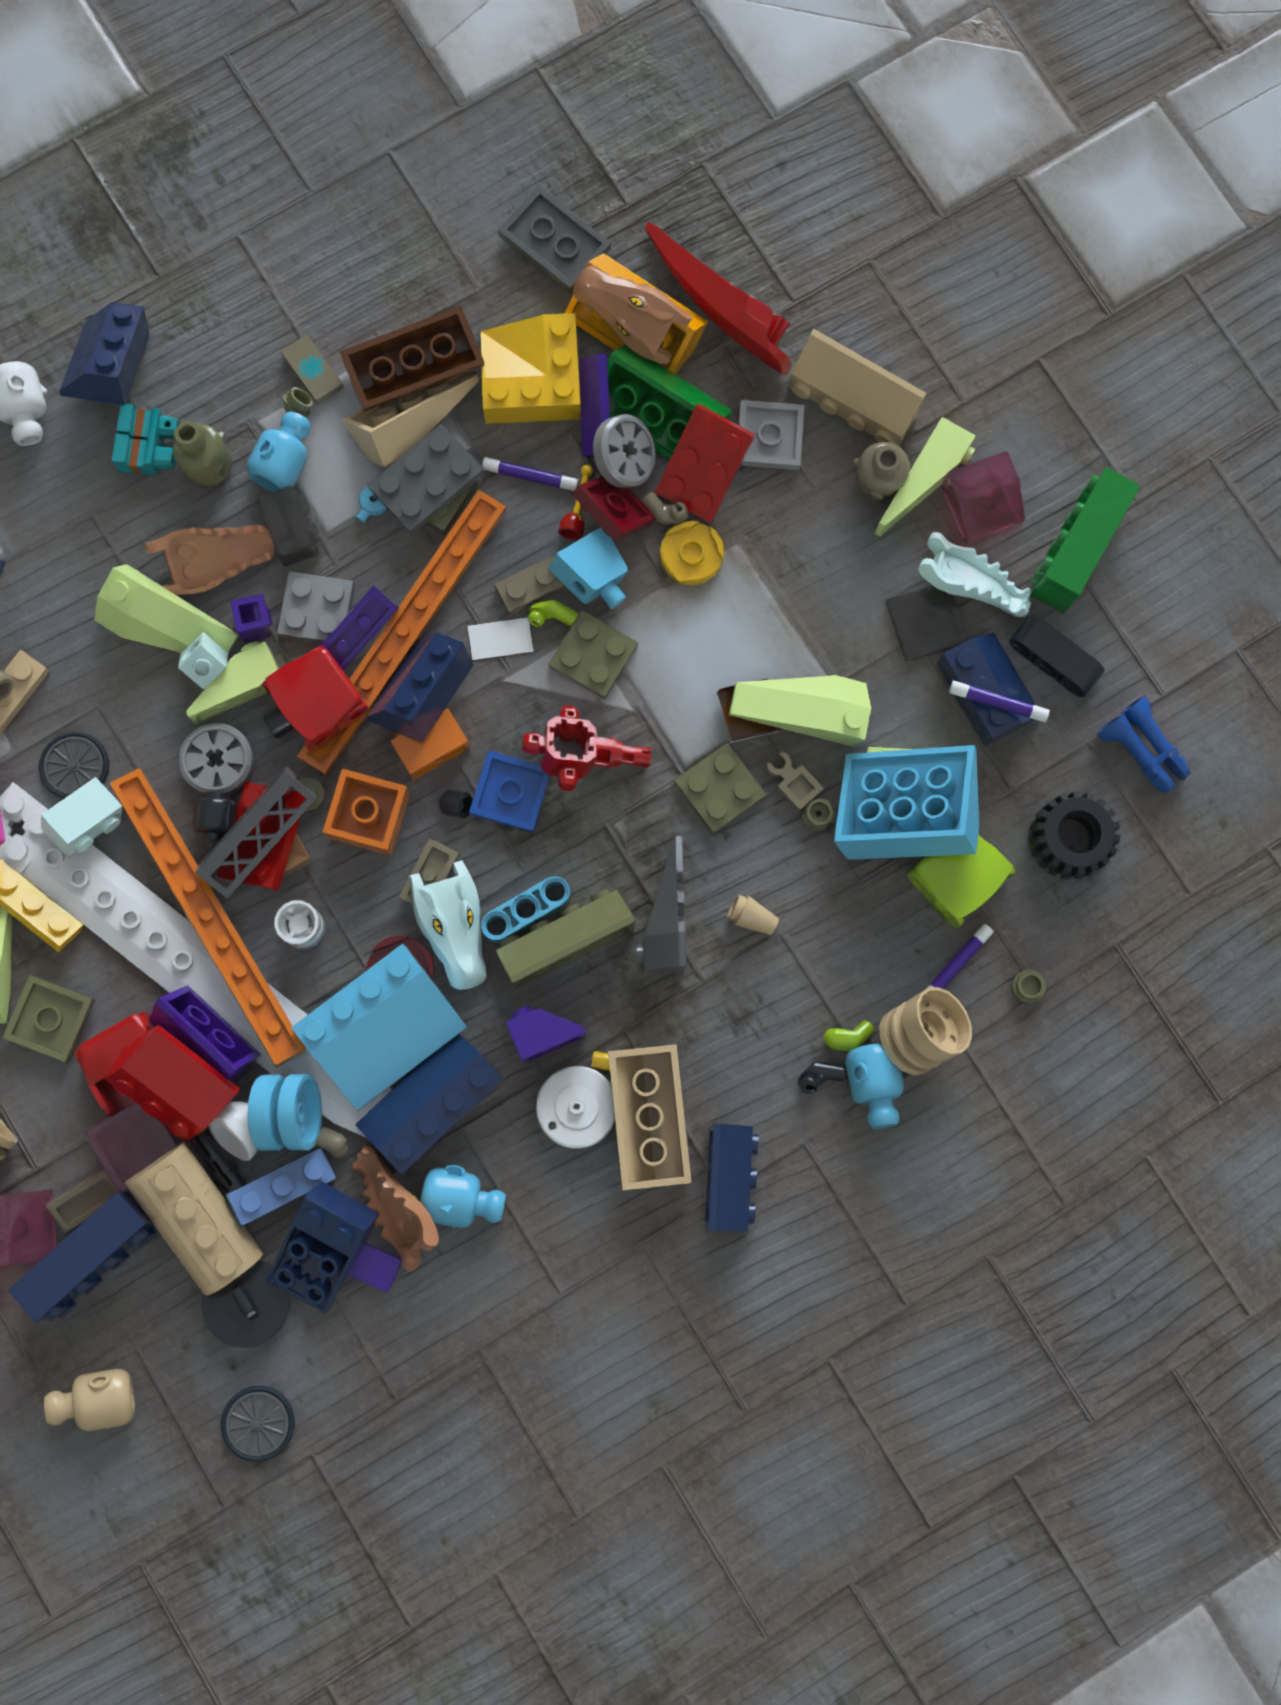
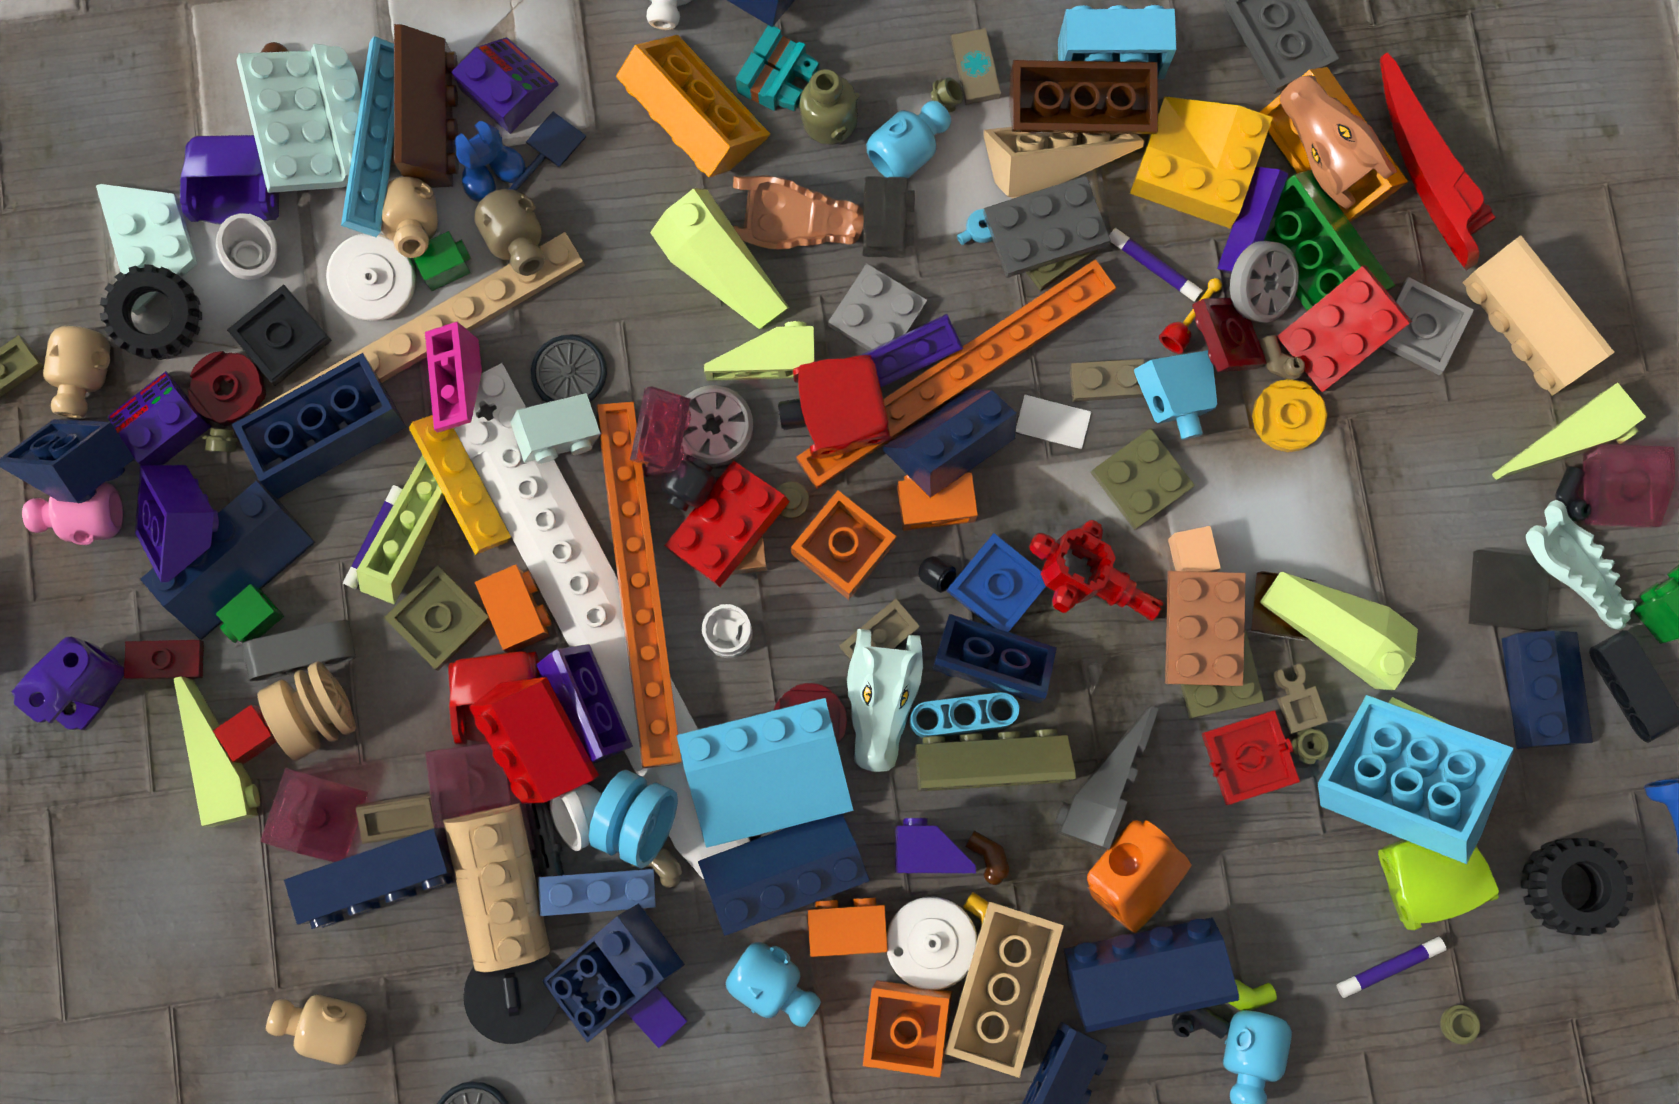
camera: 30 degrees right, 0 degrees up
light aqua brick [178,632,228,690] -> none
dark grey fence [195,766,317,898] -> none
dark purple brick [230,593,273,643] -> none
nougat animal [350,1145,439,1272] -> none
lime arm [528,600,578,627] -> none
tan cone [727,894,779,936] -> none
dark tan piece [854,441,910,502] -> none
tan wheel [879,987,972,1075] -> none
dark purple bar [949,680,1050,722] -> none
none -> orange brick [475,564,552,653]
none -> light orange slope [616,35,770,178]
none -> clear pink bracket [630,386,691,477]
none -> orange brick [808,898,887,957]
none -> orange brick [863,980,953,1078]
none -> dark blue slope [932,614,1057,704]
none -> reddish brown arm [965,830,1010,885]
none -> medium azure brick [1058,5,1176,79]
none -> dark blue slope [1064,917,1239,1033]
none -> orange piece [1087,820,1192,933]
none -> nougat plate [1165,571,1246,686]
none -> light nougat brick [1168,526,1221,572]
none -> red plate [1201,710,1300,805]
none -> black arm [1555,466,1591,521]

